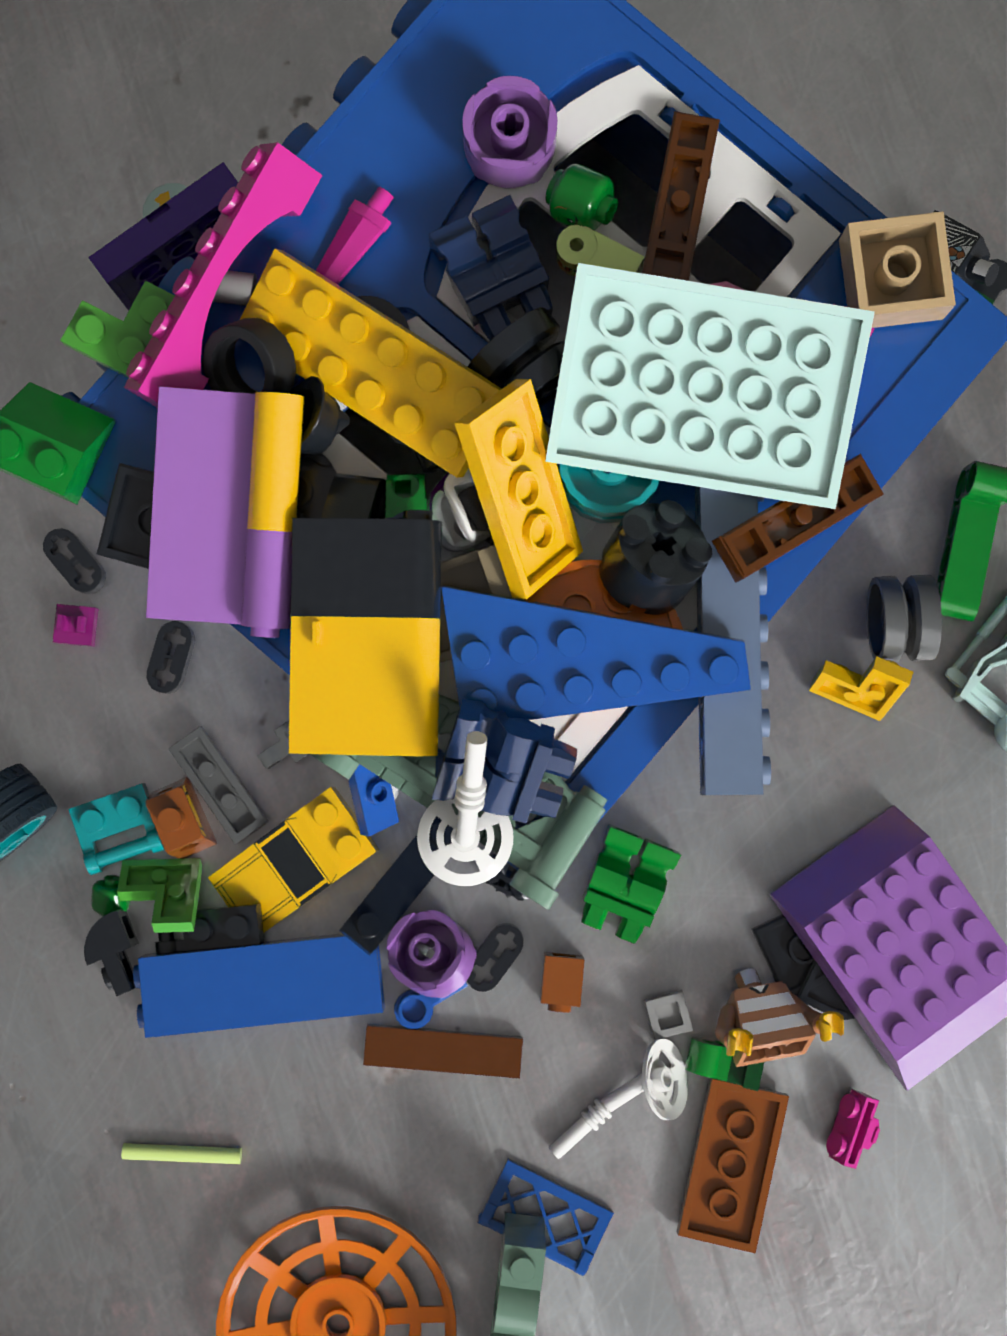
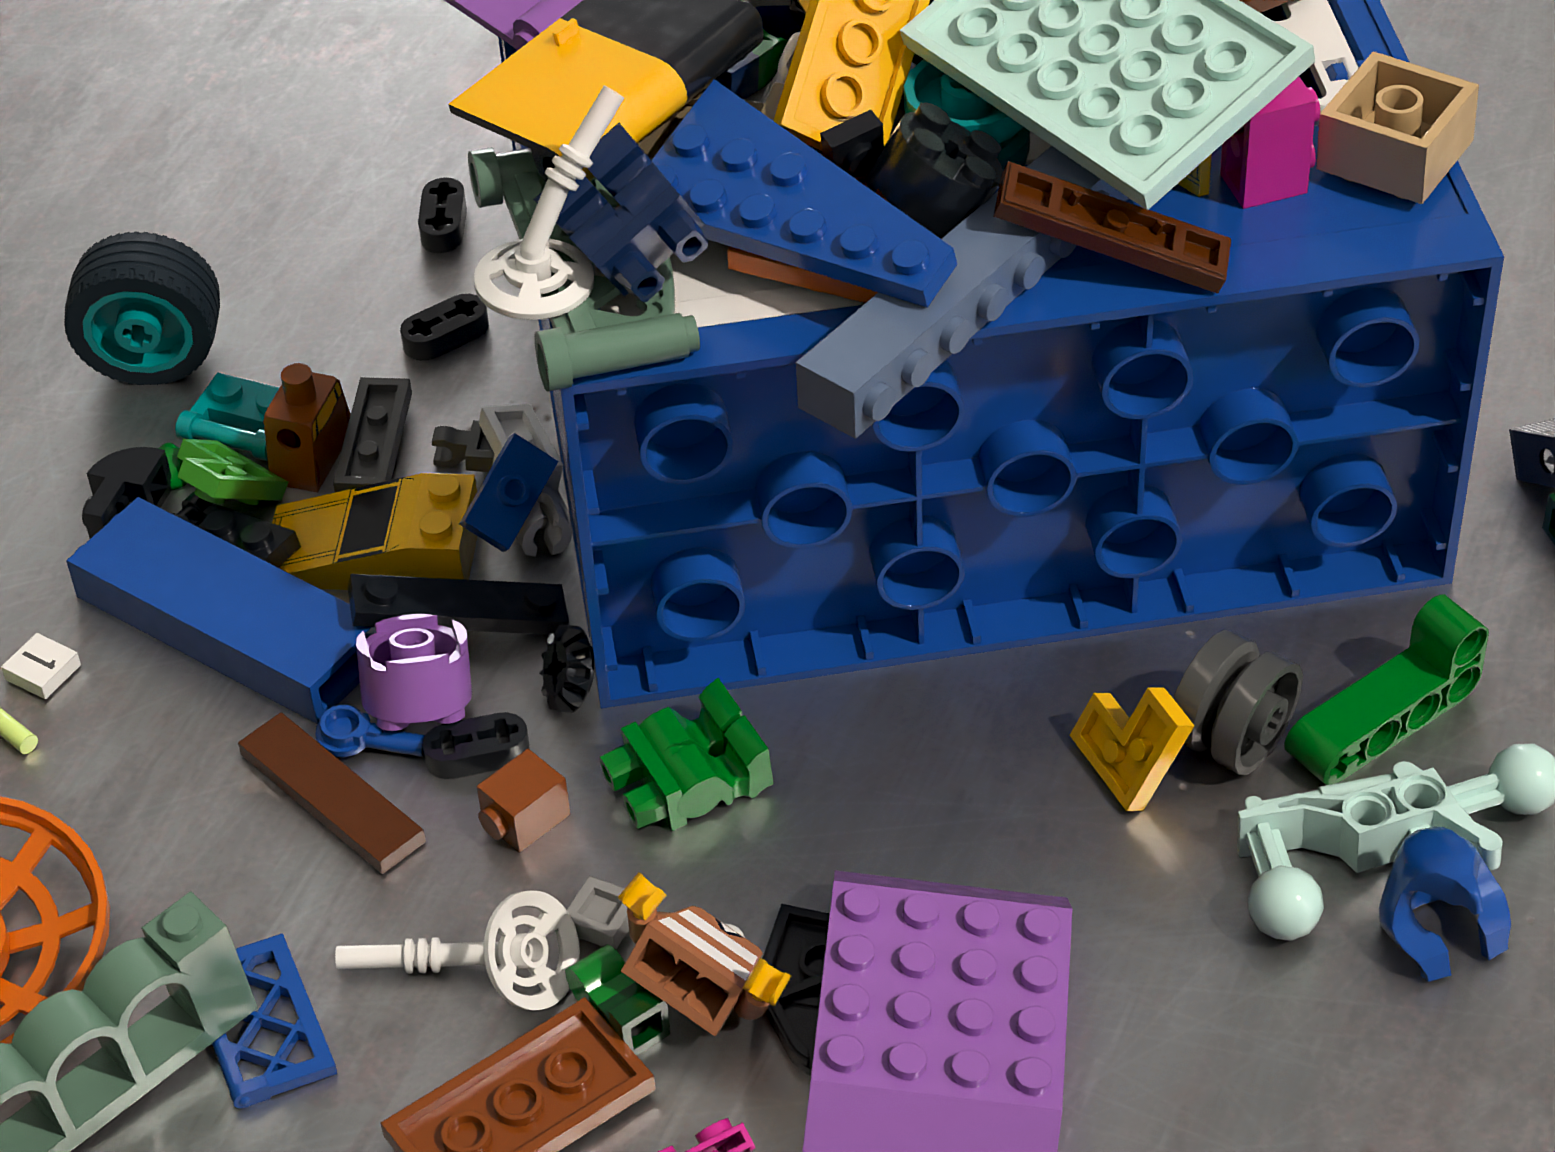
camera: 45 degrees right, 40 degrees down
magenta tile [53,604,99,647] -> none
none -> white tile [1,633,81,700]
none -> black plate [820,109,884,178]

